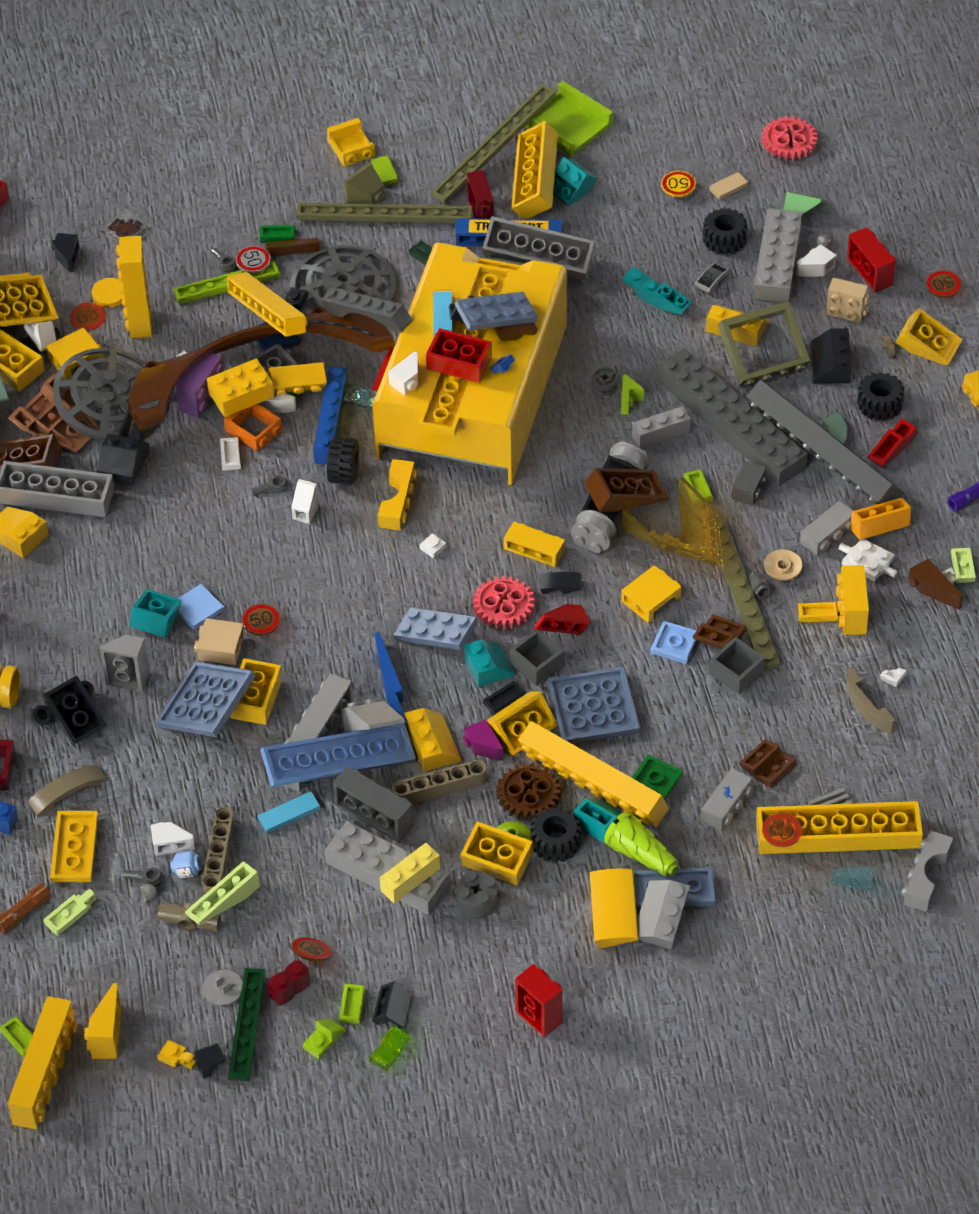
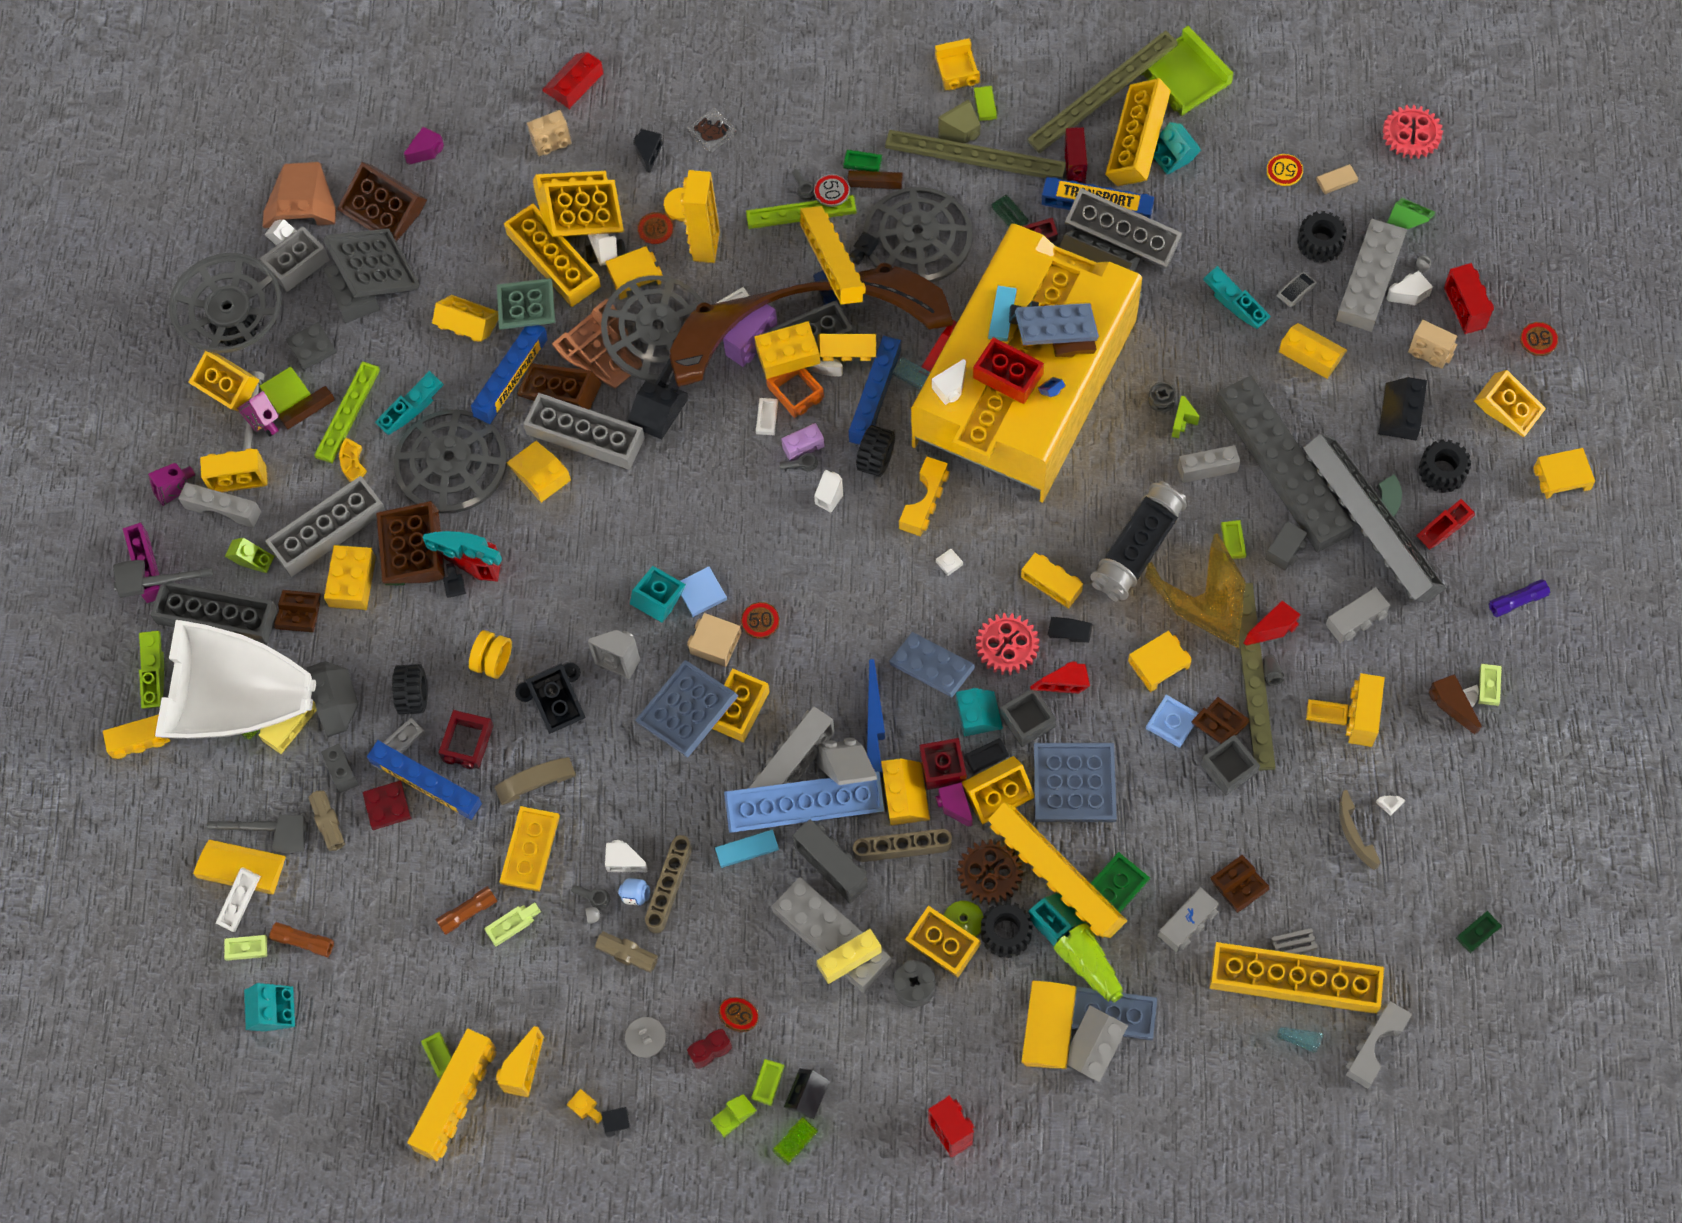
camera: 15 degrees right, 15 degrees up
yellowish green slope [185,861,260,925] -> none
dark green plate [228,968,266,1081] -> none
dark grey arch [321,287,413,333] -> none
reddish brown slope [584,468,669,512] -> none
olive window [718,301,810,386] -> none
clear orange piece [762,812,802,847] -> none
tan dish [764,549,802,580] -> none
white plate [838,539,898,581] -> none
light orange brick [851,497,911,540] -> none
dark tan piece [878,335,895,358] -> none
none -> lavender brick [781,423,825,461]
none -> dark red brick [919,738,967,790]
none -> red slope [1243,600,1301,646]

